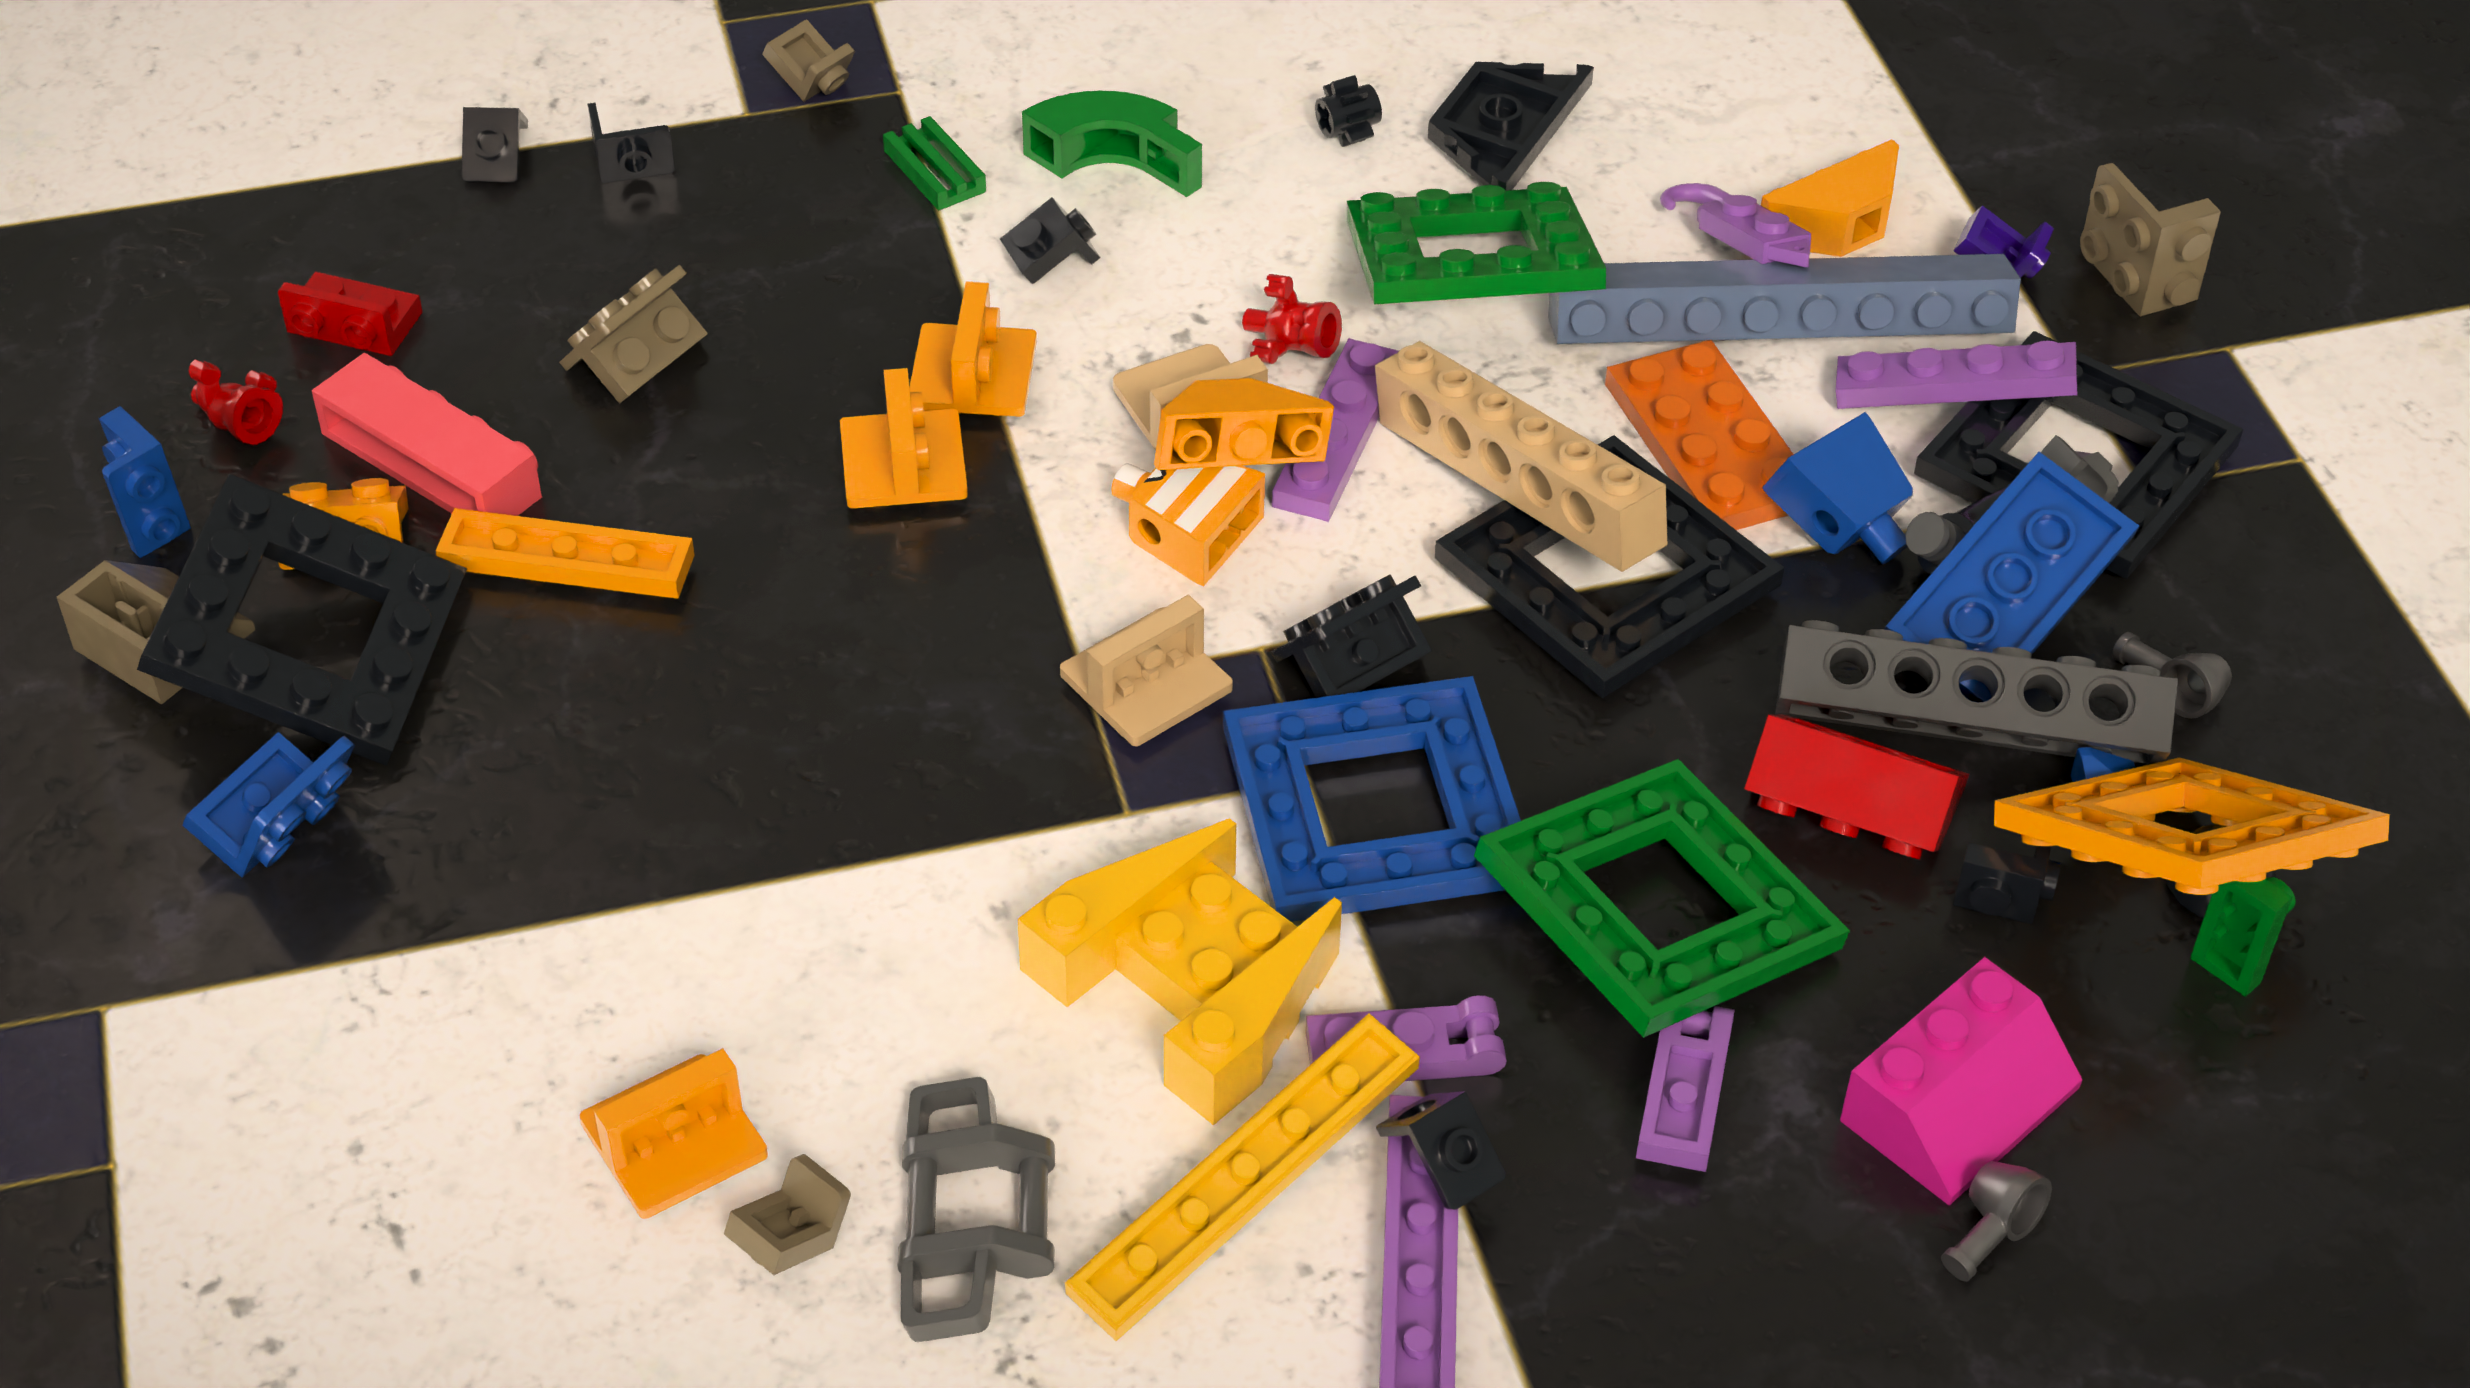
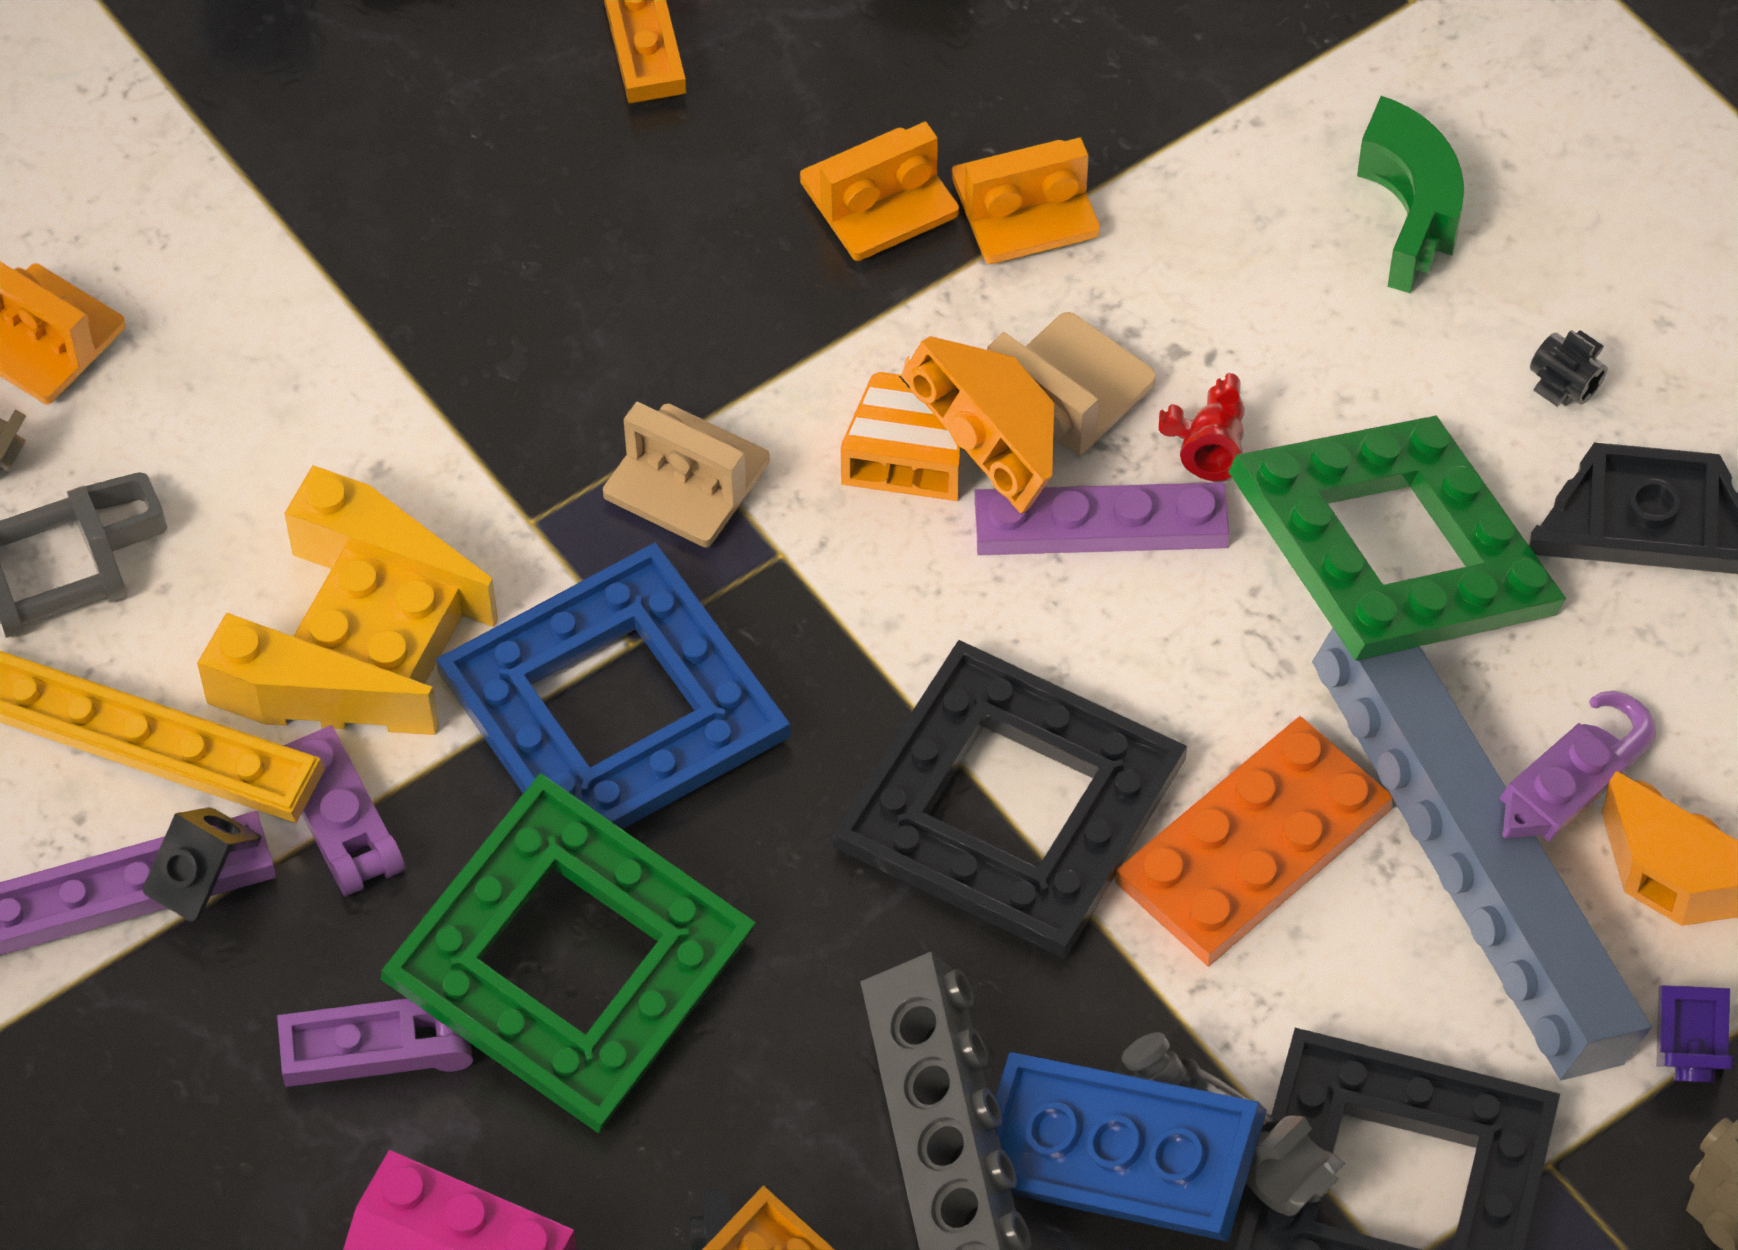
camera: 70 degrees right, 10 degrees up
green tile [883,116,986,211] -> none
black bracket [1000,197,1101,284] -> none
black bracket [1270,574,1432,698] -> none
tan brick [1375,341,1668,572] -> none
red slope [1744,714,1970,859] -> none
blue torso [1762,412,1913,565] -> none
medium lavender plate [1836,341,2077,409] -> none

